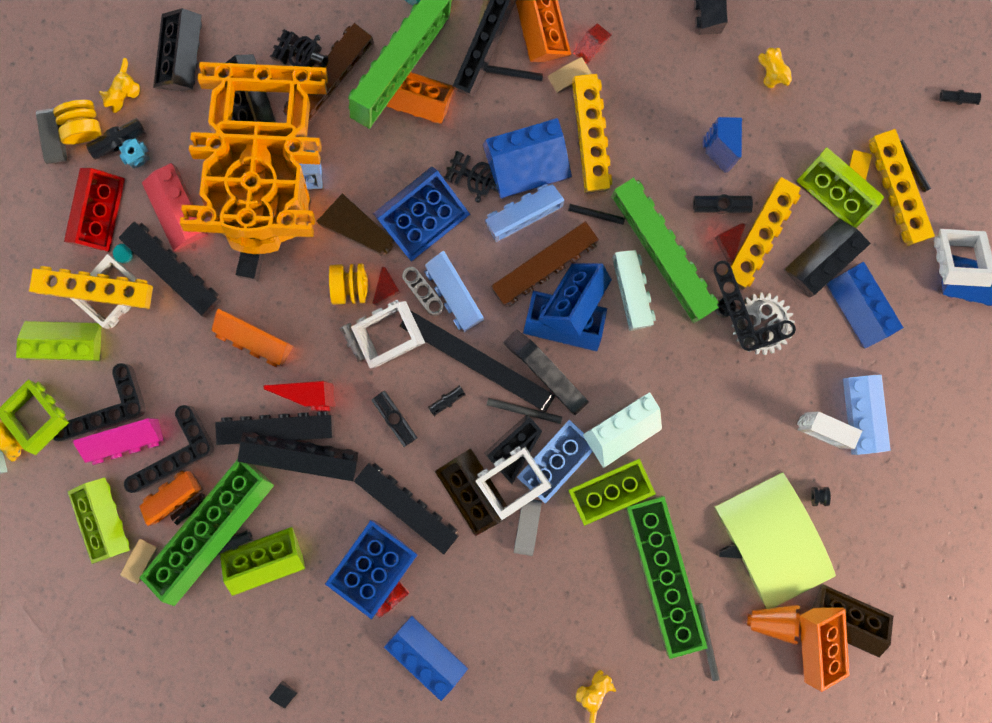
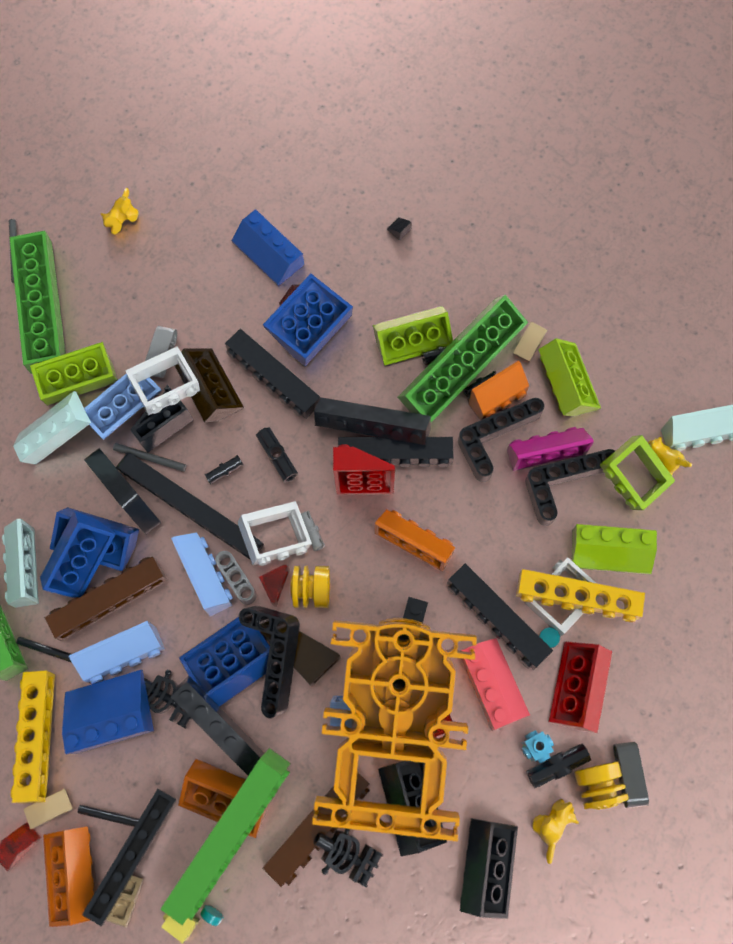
camera: 175 degrees left, 15 degrees down
none -> black brick [171,676,264,776]
none -> black beam [239,606,300,718]

